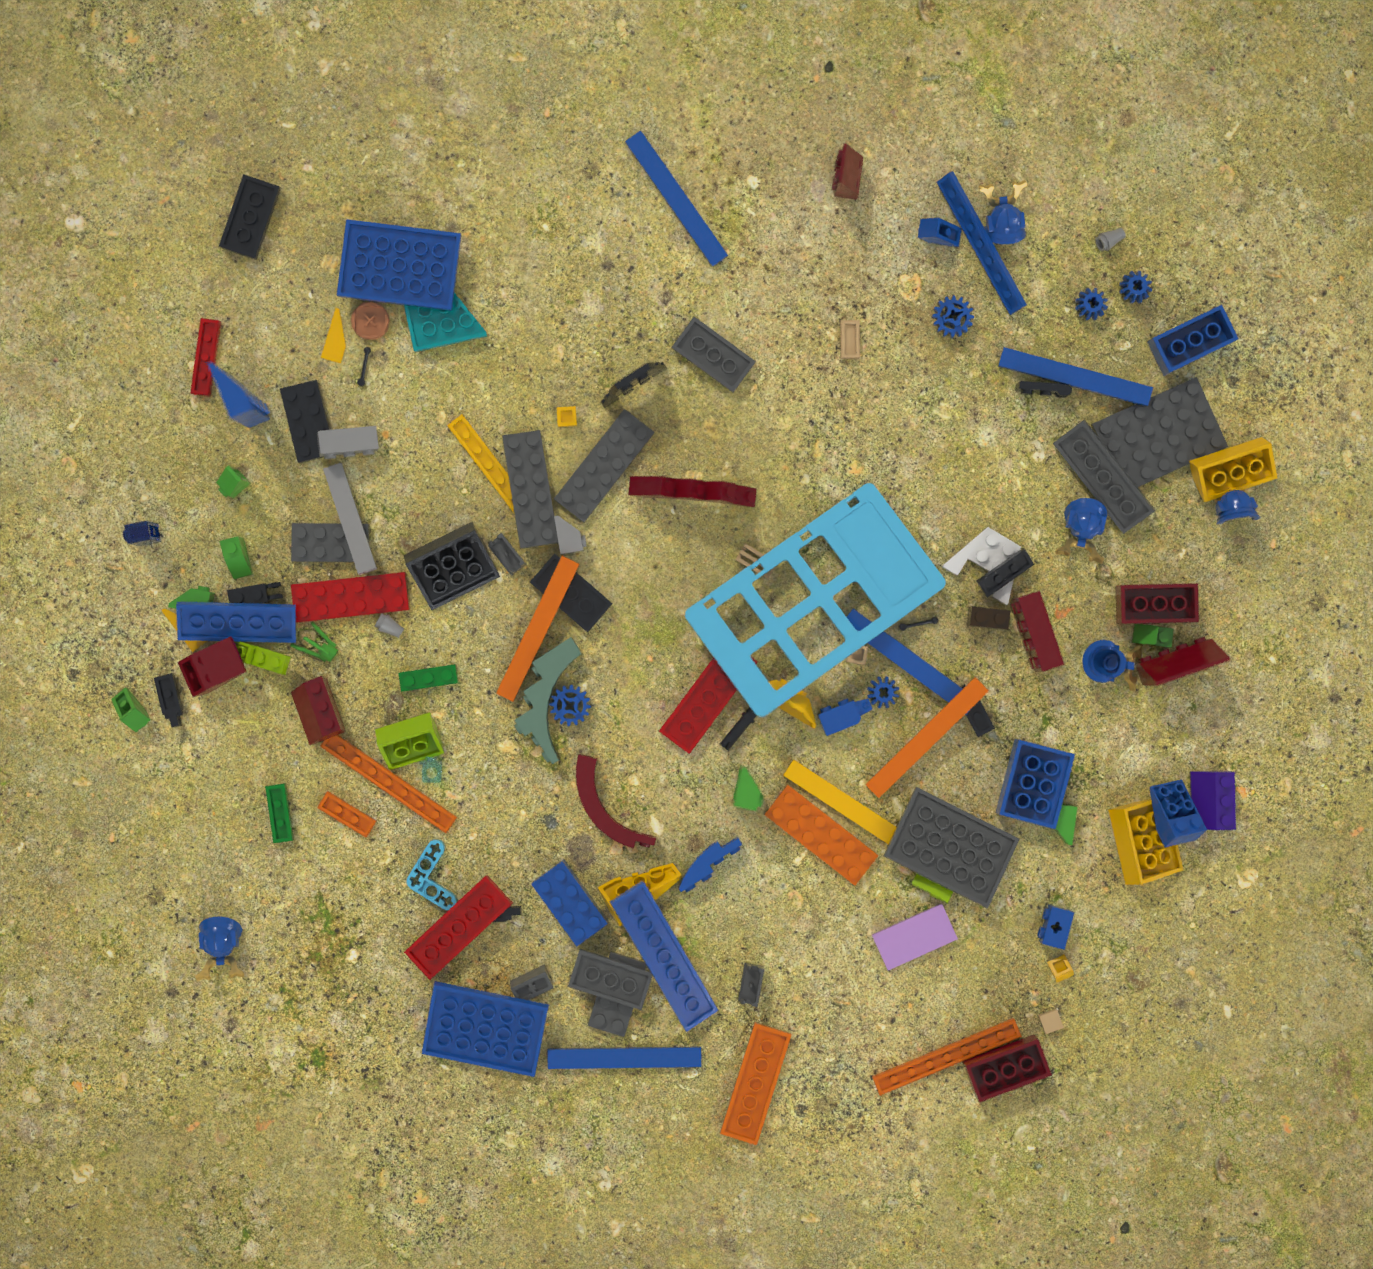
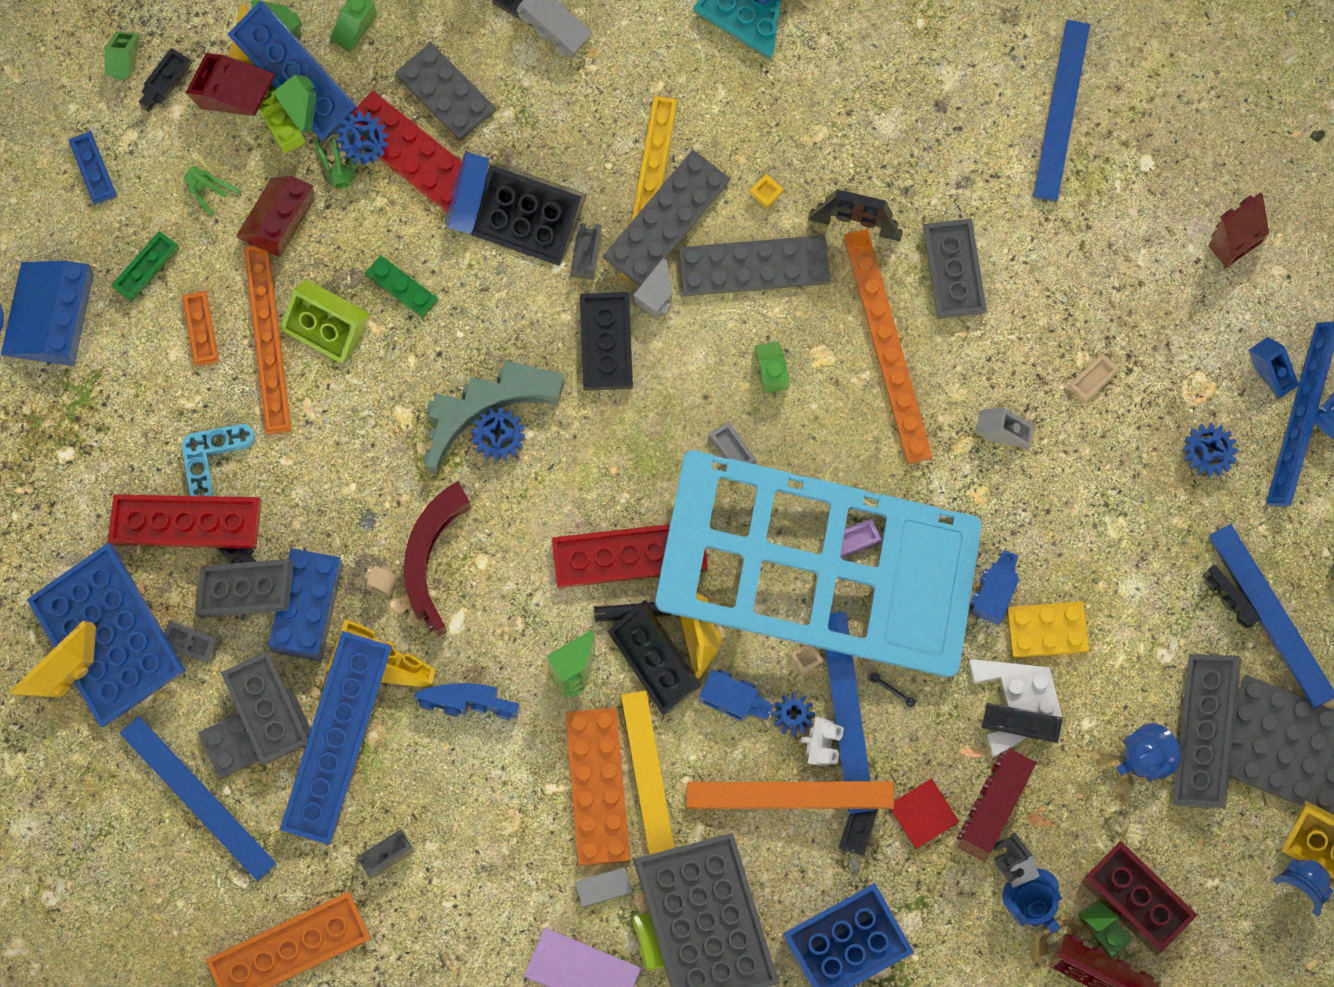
camera: 45 degrees right, 15 degrees down
black hinge [227,582,283,604] -> none
light grey tile [323,463,377,575] -> none
light grey cone [375,613,404,638] -> none
clear light blue bracket [419,757,442,783] -> none
orange tile [496,556,580,702] -> none
dark red arch [628,476,757,508] -> none
tan tile [735,543,775,579] -> none
dark brown brick [967,606,1010,630] -> none
none -> blue slope [1,260,94,366]
none -> yellow wedge [9,621,96,697]
none -> blue tile [68,131,117,205]
none -> bright green plant [184,166,241,216]
none -> dark grey plate [196,559,294,618]
none -> bright green slope [273,75,317,132]
none -> blue gear [335,111,389,166]
none -> tan plate [364,565,398,597]
none -> blue slope [445,151,489,234]
none -> light grey tile [575,867,632,908]
none -> black plate [607,602,702,715]
none -> light grey tile [708,421,757,464]
none -> bright green slope [754,341,789,393]
none -> white hips [801,717,844,768]
none -> lavender tile [840,518,882,559]
none -> orange plate [844,229,932,465]
none -> red tile [890,778,959,850]
none -> blue hinge [970,550,1019,625]
none -> light grey slope [976,408,1034,449]
none -> dark grey hinge [994,833,1039,888]
none -> yellow plate [1007,601,1089,659]

